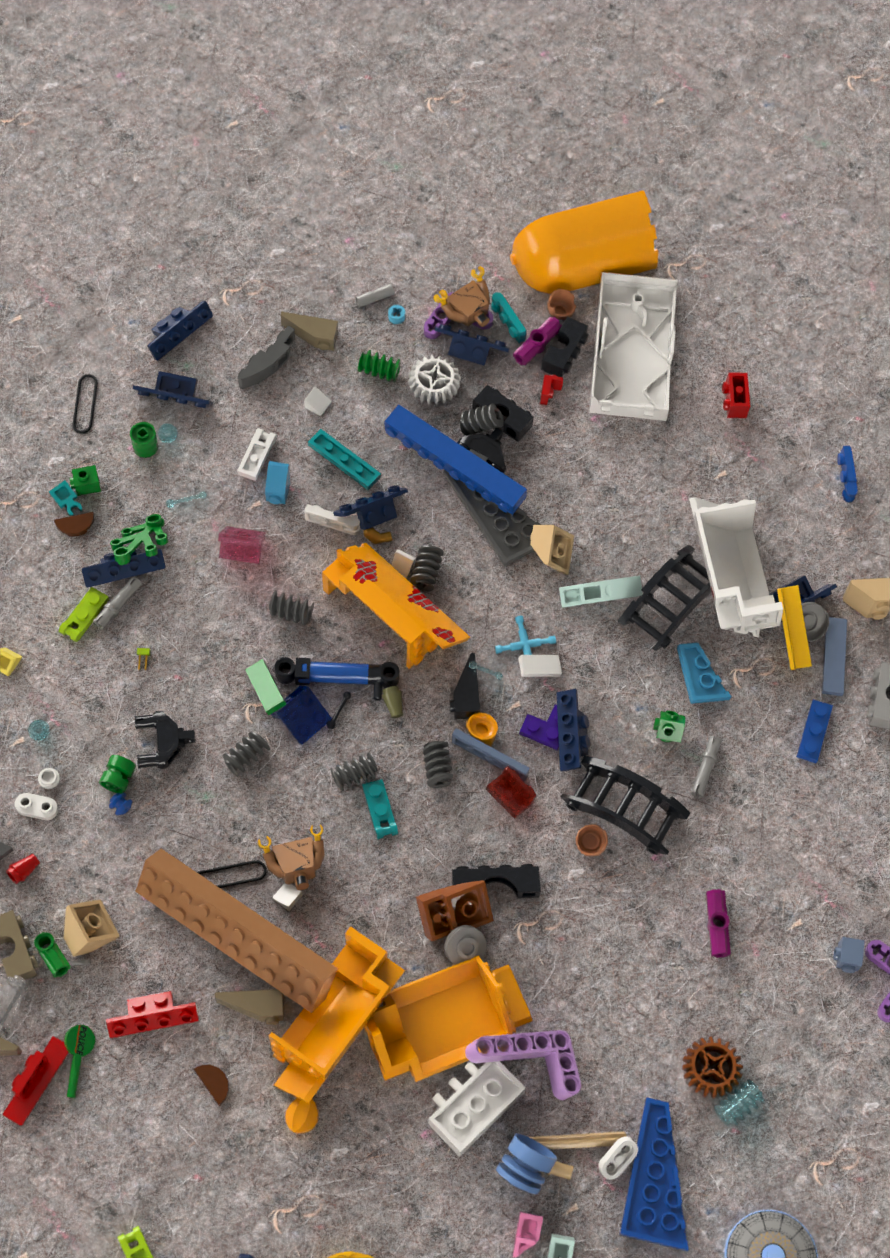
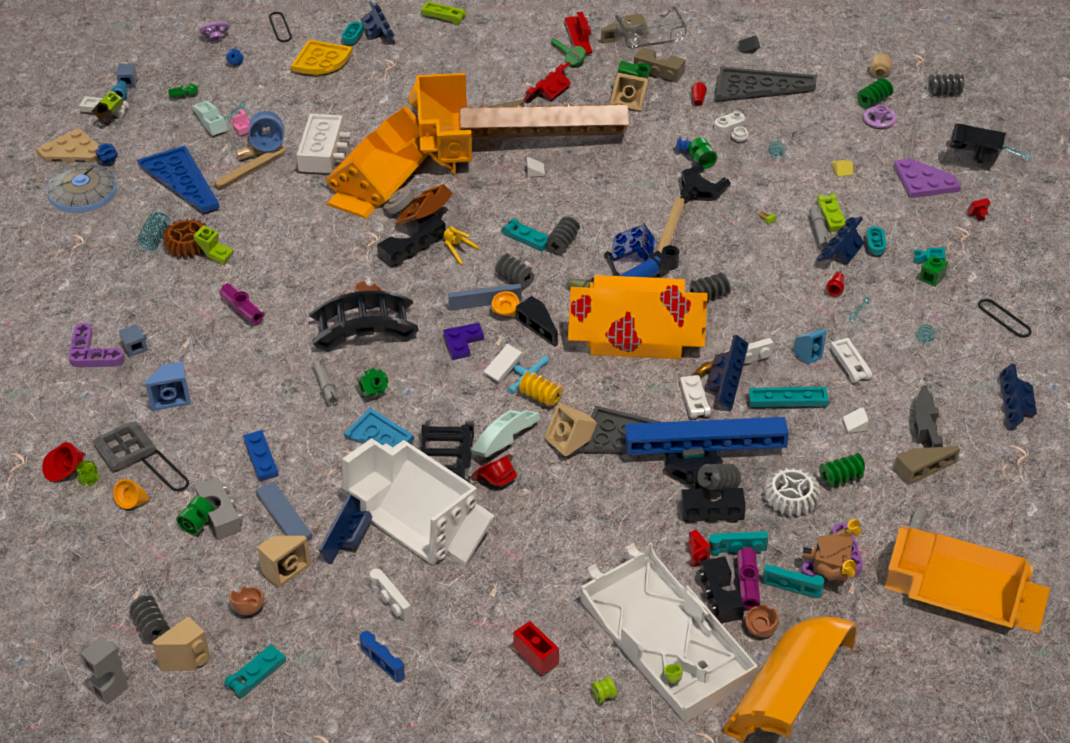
camera: 145 degrees right, 20 degrees down
reddish brown tile [54,512,94,537] -> none
green plant [110,514,168,565] -> none
green wheel [130,422,158,458] -> none
dark blue bracket [133,371,213,409] -> none
reddish brown tile [194,1065,229,1107] -> none
black piece [197,860,267,888] -> none
clear pink bracket [218,526,266,564] -> none
dark grey piece [223,731,270,777] -> none
tile [245,659,287,715] -> none
medium nougat torso [257,824,325,890] -> none
medium azure bush [388,305,405,324] -> none
white slope [391,549,415,578] -> none
dark grey piece [410,545,444,592] -> none
dark blue bracket [434,324,510,366] -> none
lavender beam [465,1030,581,1100] -> none
clear light blue hinge [469,661,503,680] -> none
clear red bracket [486,766,537,819] -> none
dark blue bracket [557,688,590,772] -> none
white plate [598,1137,638,1180] -> none
yellow panel [777,585,812,670] -> none
light grey piece [802,602,829,642] -> none
none -> medium blue slope [145,361,191,411]
none -> lime slope [194,225,234,265]
none -> white plate [370,569,412,622]
none -> yellow plant [444,226,479,265]
none -> red piece [470,454,517,486]
none -> yellow piece [519,371,563,407]
none -> lime wheel [591,676,617,704]
none -> tan axle [656,197,684,253]
none -> lime hinge [664,664,683,684]
none -> white plate [680,375,711,419]
none -> teal plate [709,531,768,556]
none -> red cone [826,272,844,296]
none -> teal plate [866,226,887,255]
none -> light orange panel [884,525,1050,633]

